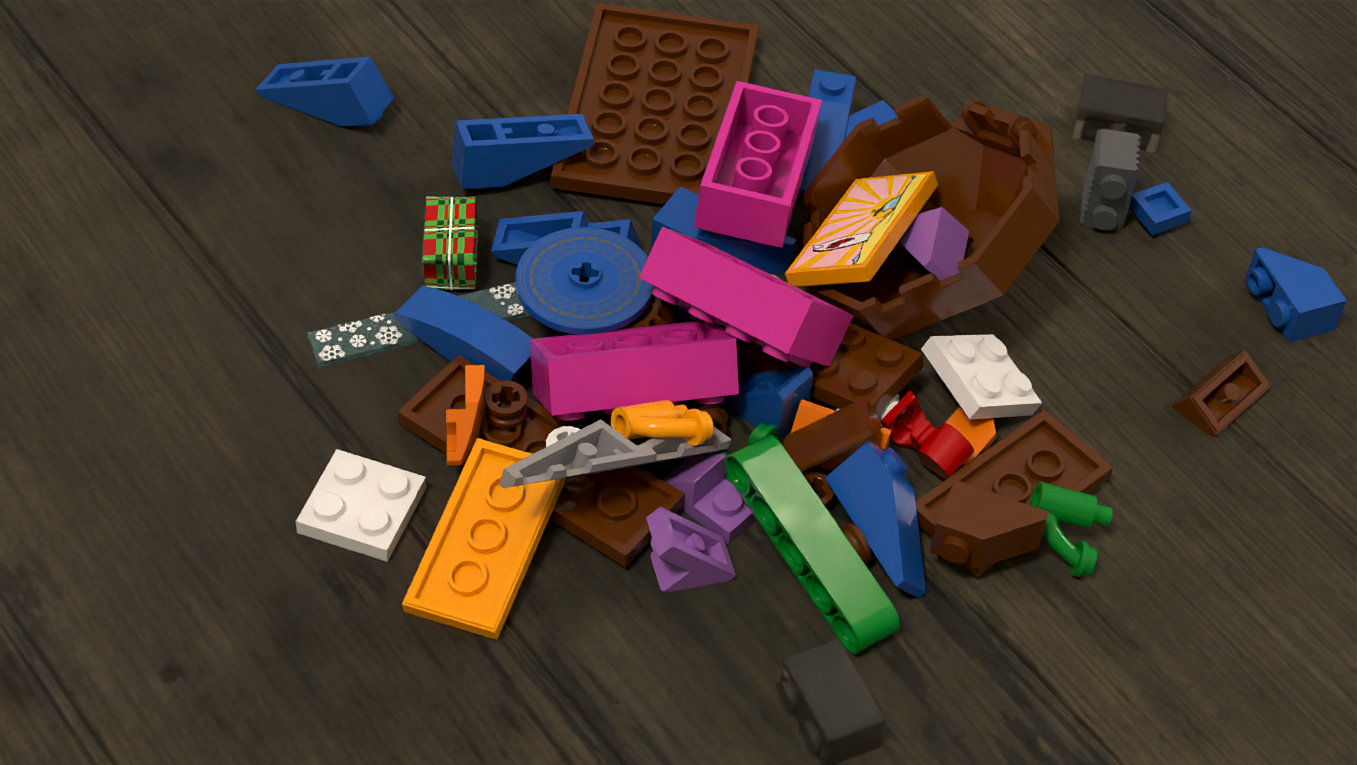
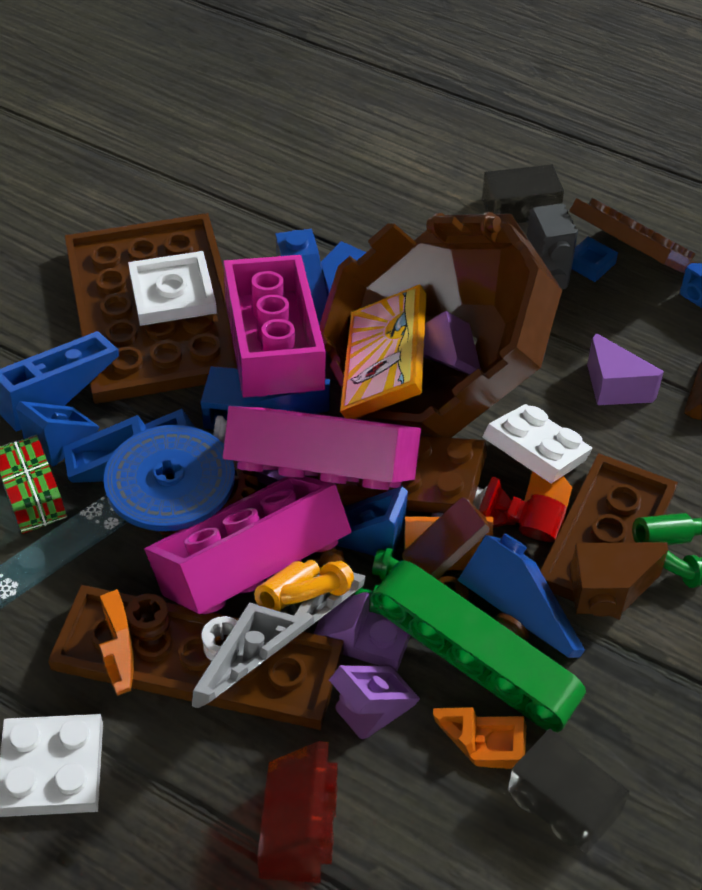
camera: 20 degrees left, 0 degrees up
blue slope [393,285,533,382] -> none
light orange tile [402,438,566,640] -> none
none -> blue slope [16,401,100,467]
none -> white plate [128,251,217,326]
none -> clear red slope [257,741,338,883]
none -> orange slope [433,707,527,769]
none -> reddish brown plate [569,198,697,274]
none -> medium lavender slope [587,334,664,405]

